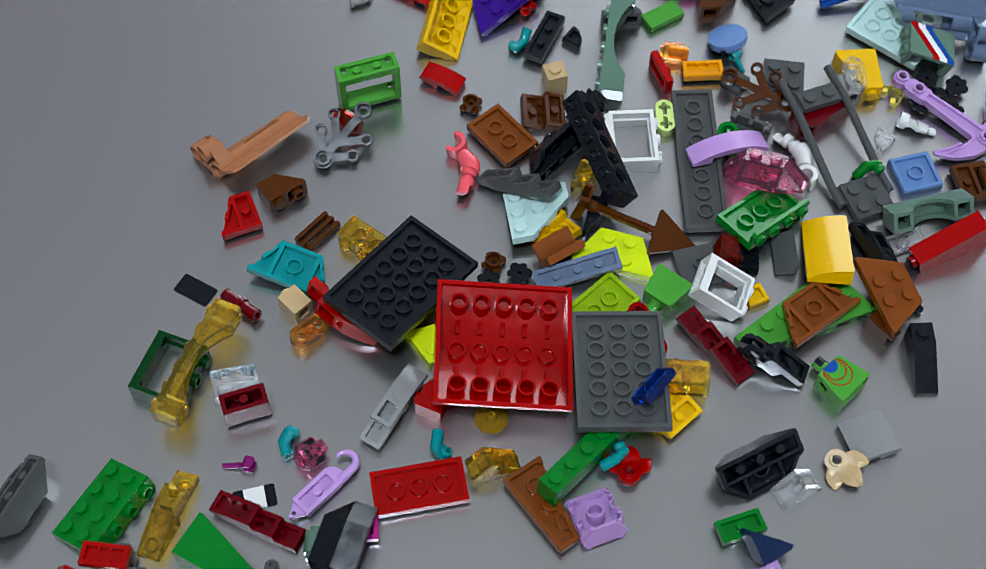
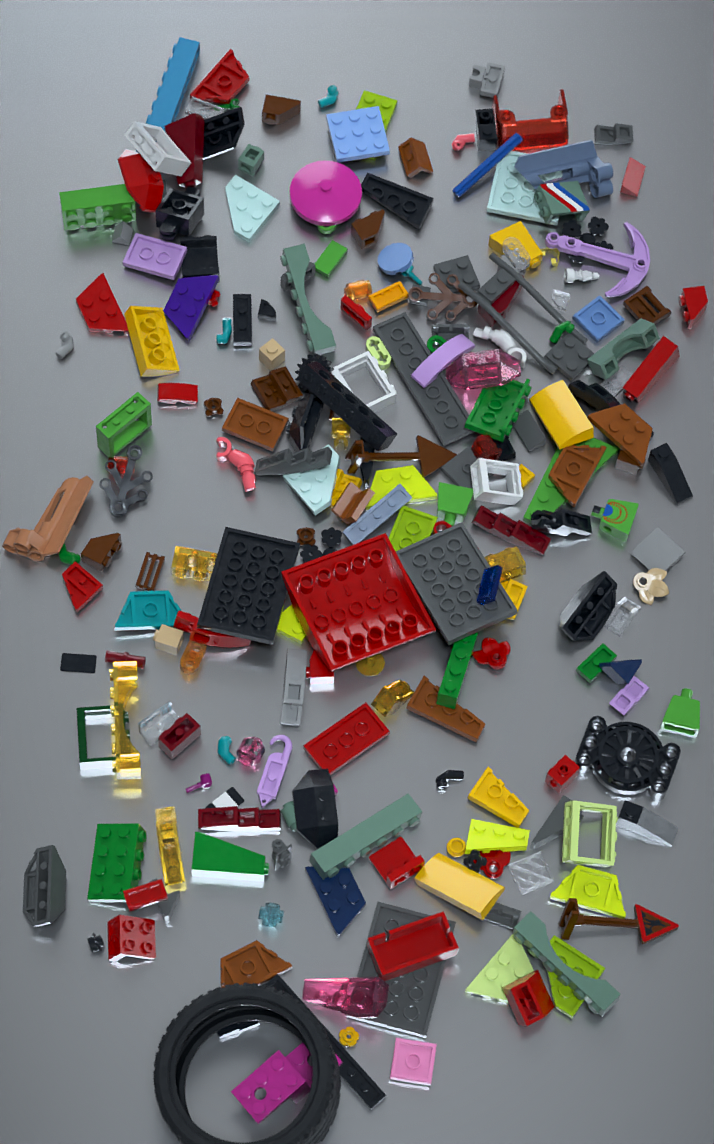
camera: 30 degrees left, 5 degrees up
teal arm [430,429,452,460] -> none
lavender slope [565,487,628,550] -> none
teal arm [599,441,629,471] -> none
none -> green arm [58,543,81,565]

